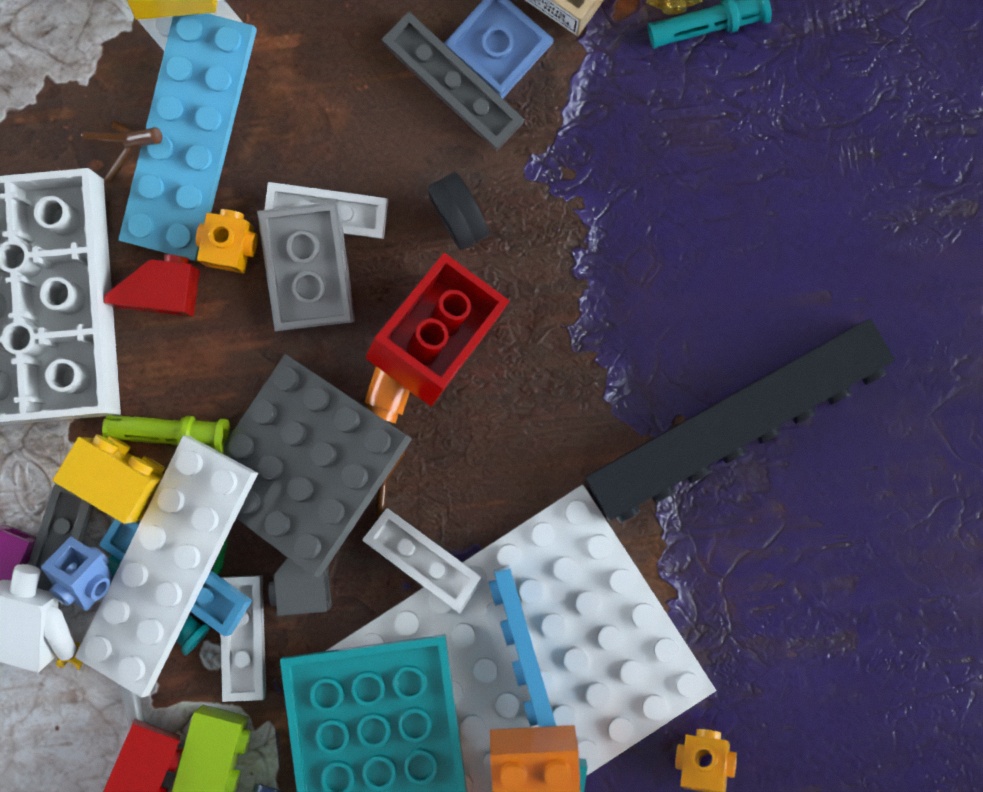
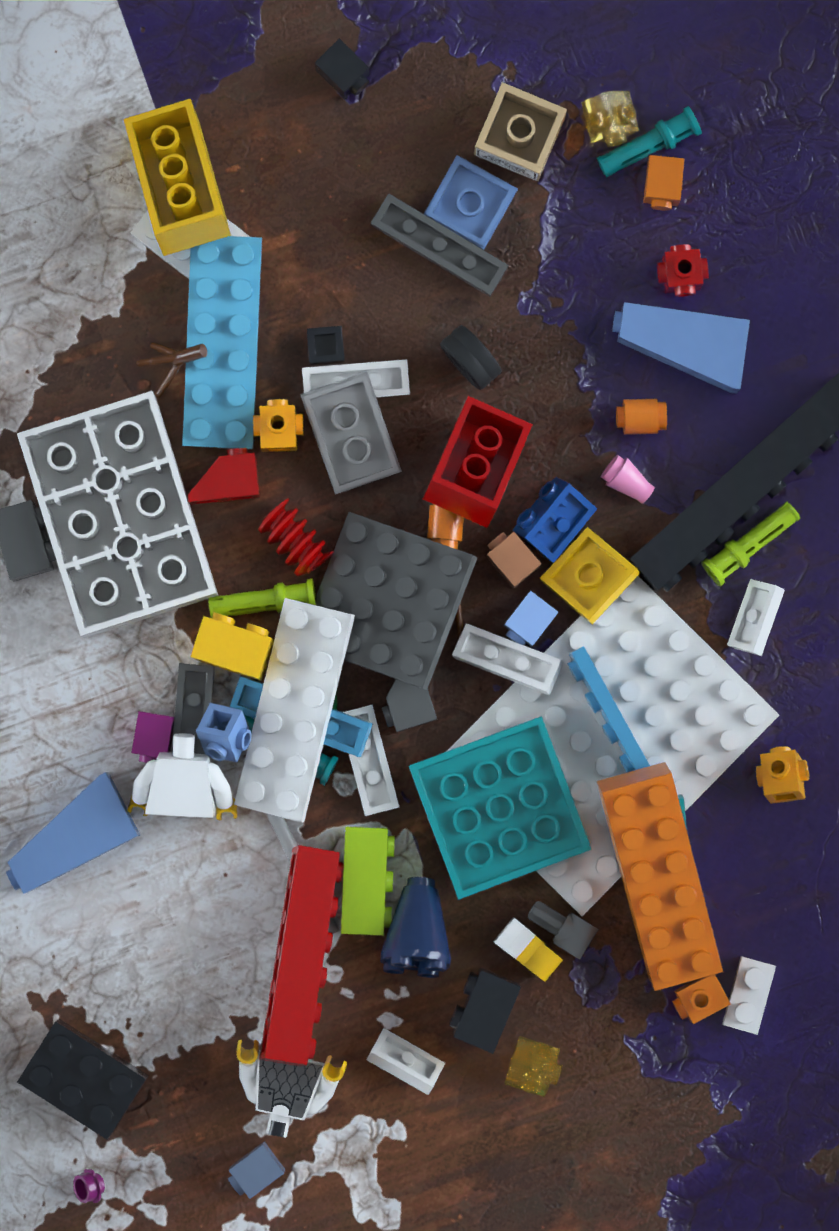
camera: 20 degrees left, 0 degrees up
none -> red piece [258,498,334,577]
none -> black plate [307,326,345,365]
none -> nougat brick [486,532,541,589]
none -> light blue brick [504,591,558,647]
none -> blue bracket [512,477,597,563]
none -> yellow plate [540,527,640,625]
none -> bright pink cone [601,455,655,504]
none -> medium blue slope [612,302,750,394]
none -> orange brick [616,399,667,435]
none -> orange brick [643,155,685,211]
none -> red brick [657,244,709,297]
none -> lime pin [701,501,800,587]
none -> white plate [727,579,785,656]

